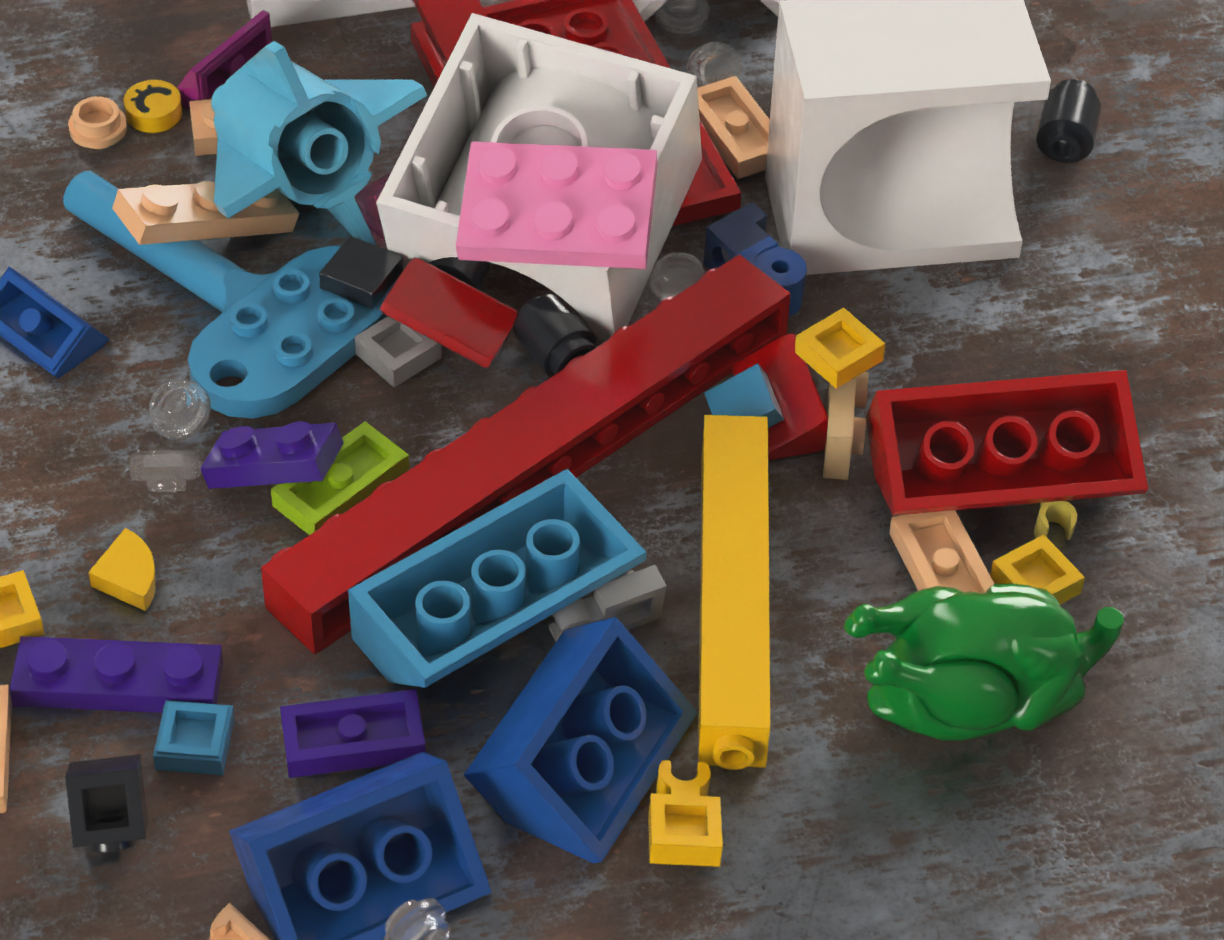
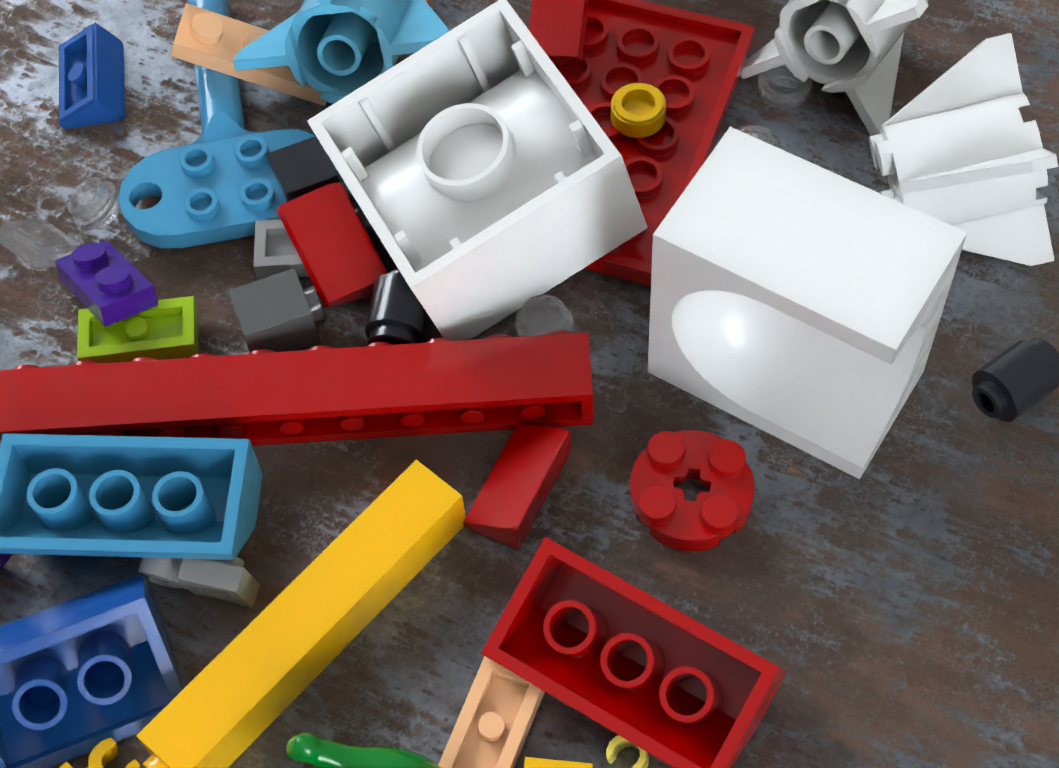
camera: 45 degrees right, 10 degrees up
bright pink plate [456,142,658,269] -> none
leg [703,202,807,317] -> none
dark azure tile [704,363,784,428] -> none
yellow plate [795,307,885,389] -> none
tan plate [823,372,869,480] -> none
none -> dark grey brick [228,268,325,352]
none -> red plate [630,430,754,551]

